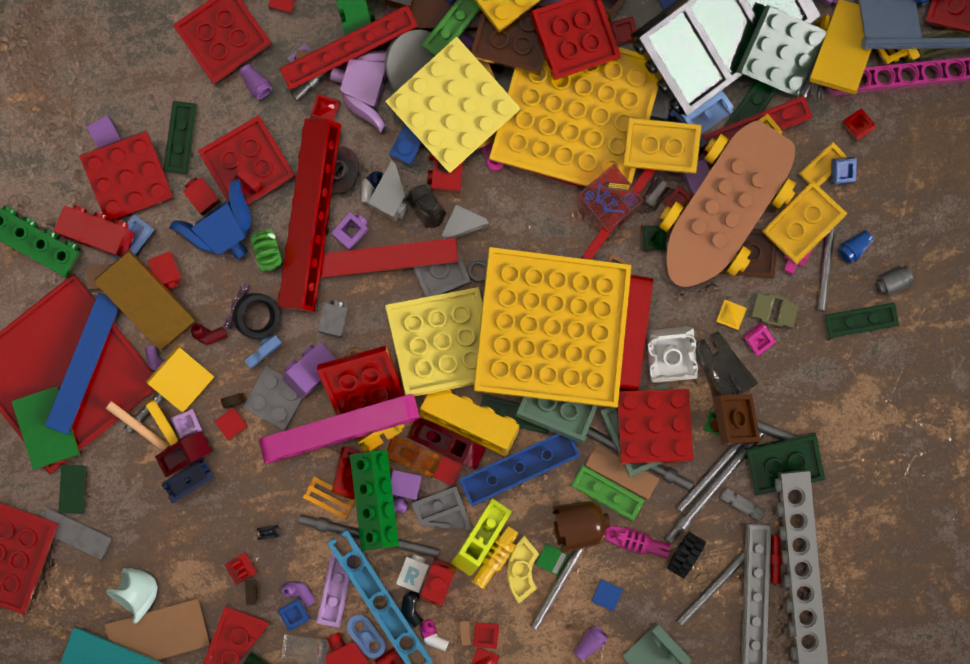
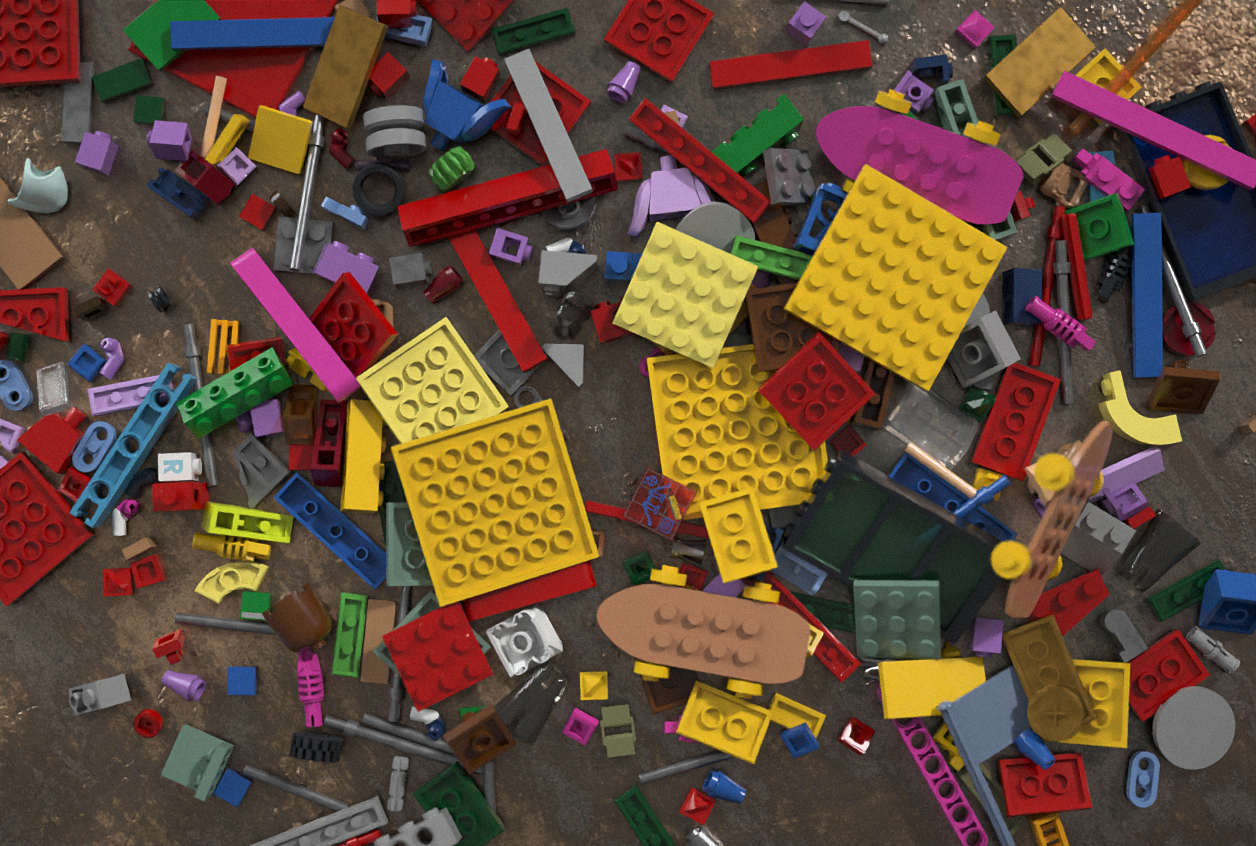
camera: 65 degrees right, 0 degrees up
none -> medium lavender brick [75,131,119,176]
none -> dark green tile [133,95,165,125]
none -> medium lavender brick [147,120,192,161]
none -> red tile [152,629,185,665]
none -> blue tile [213,768,253,807]
none -> flat silver bar [289,115,325,272]
none -> light grey wheel [363,105,427,158]
none -> arm [410,706,445,740]
none -> dark red cone [423,265,464,304]
none -> light grey tile [504,49,593,203]
none -> red tile [679,787,717,825]

